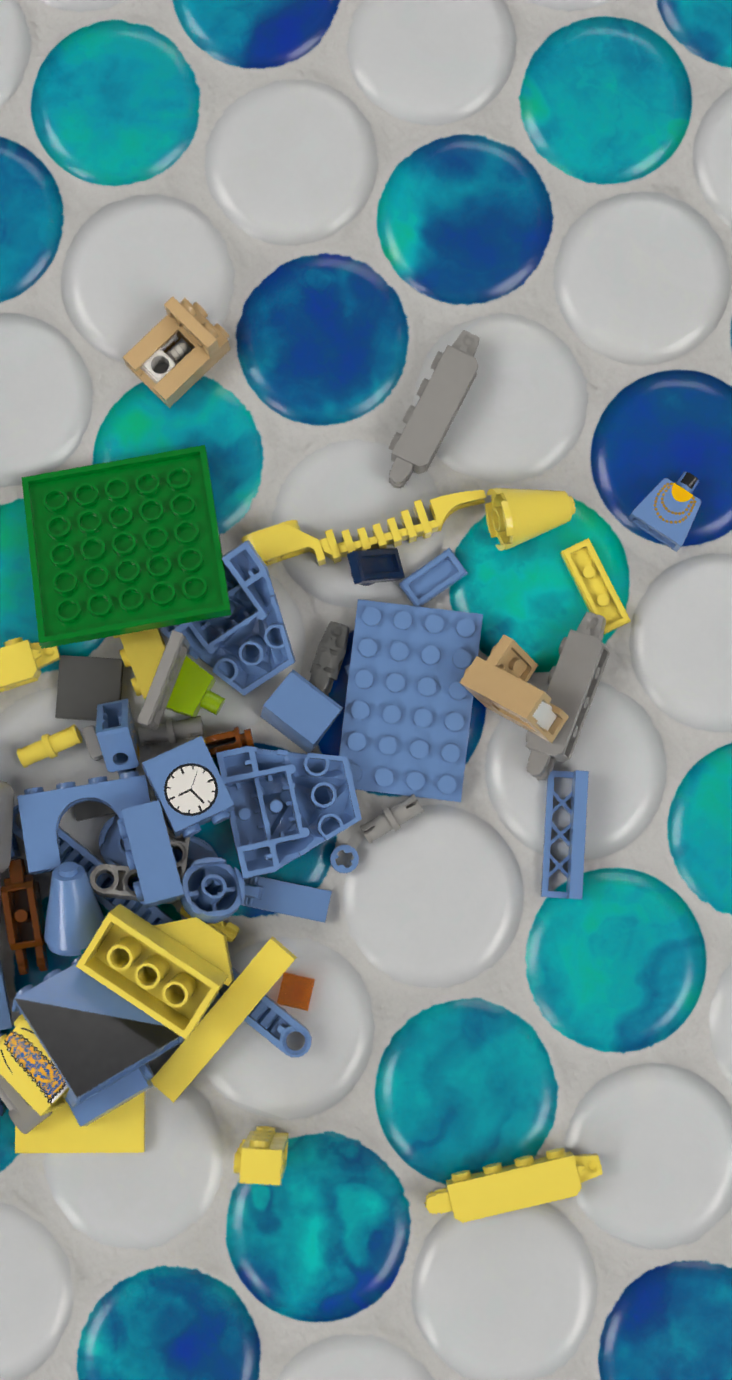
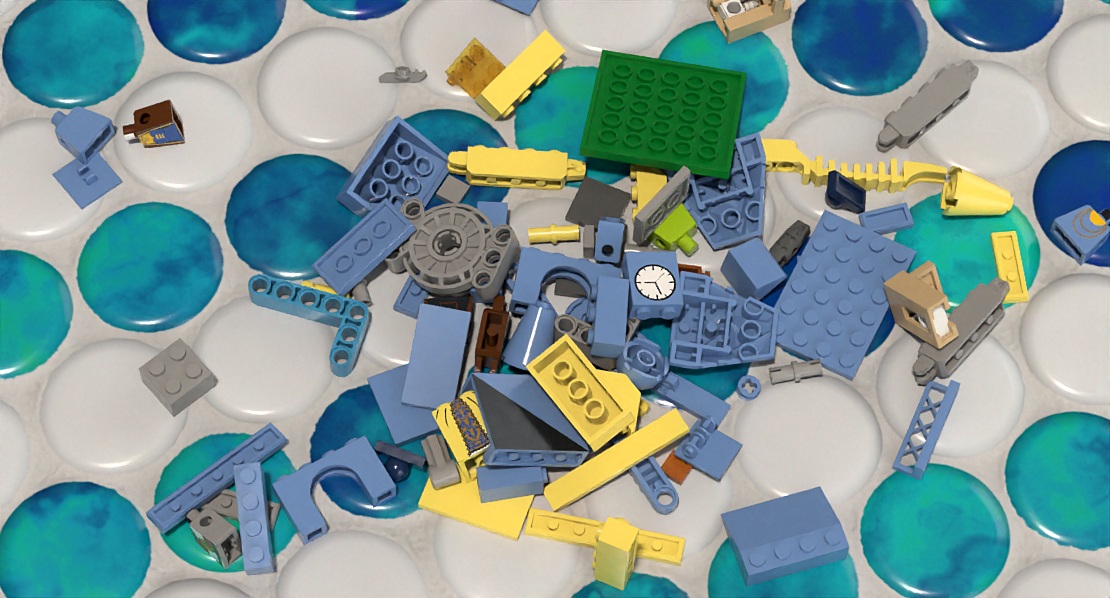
camera: 15 degrees right, 20 degrees down
none -> light yellow tile [524,507,685,566]
none -> medium blue hinge [673,415,743,480]
none -> medium blue slope [721,486,849,587]

